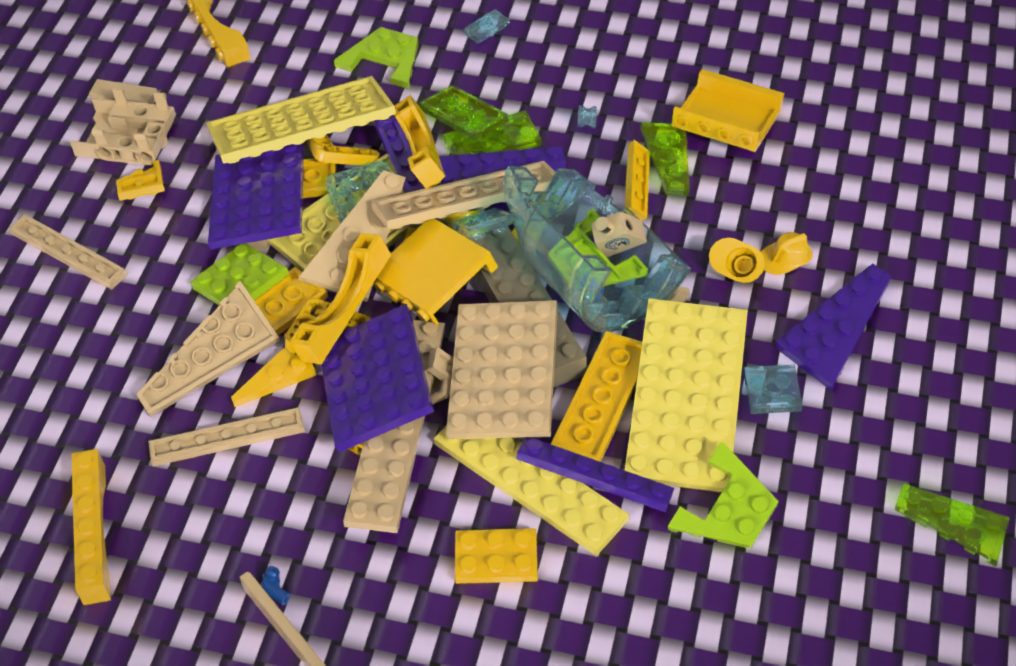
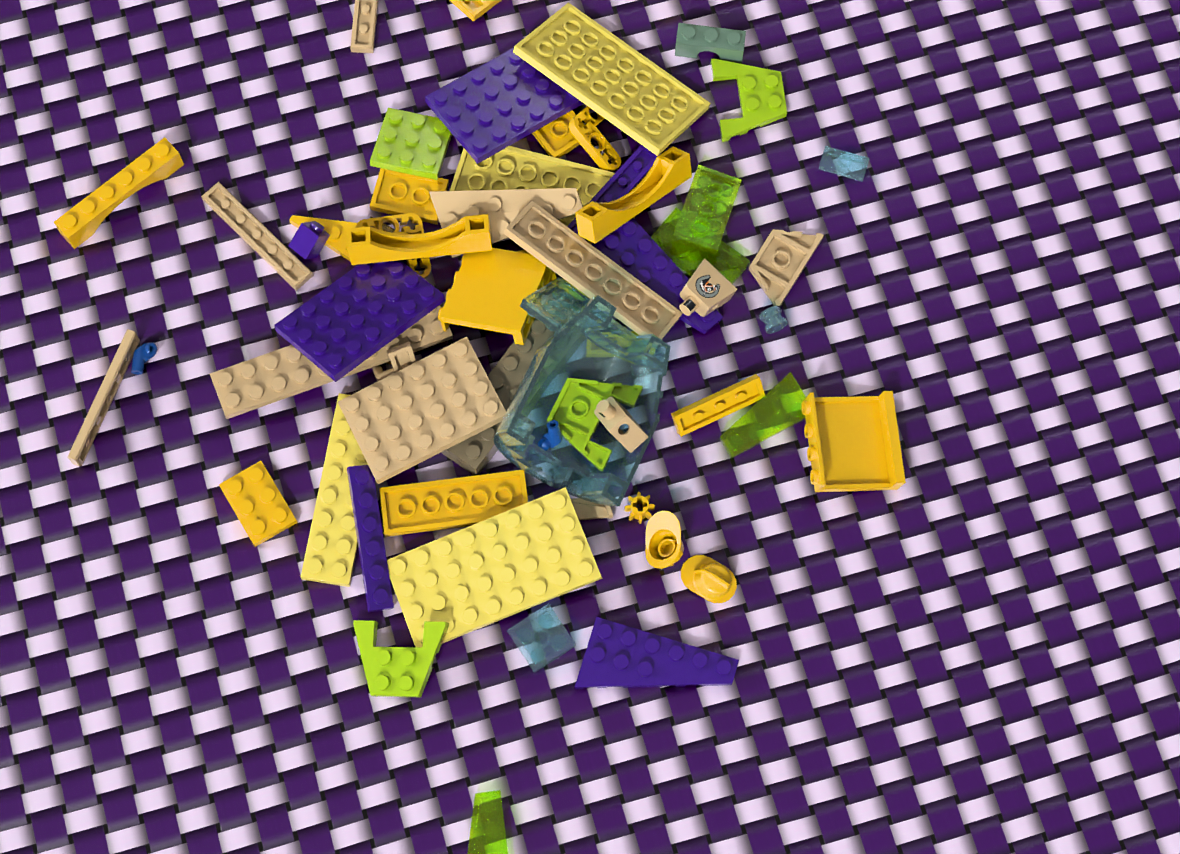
camera: 55 degrees right, 20 degrees up
tan wing [136,281,280,417] -> none
clear light blue beam [325,161,390,224] -> none
none -> dark purple brick [288,221,330,260]
none -> yellow gear [624,492,655,524]
none -> sand green arch [675,23,746,64]
none -> tan torso [679,259,737,317]
none -> tan wing [749,229,824,309]

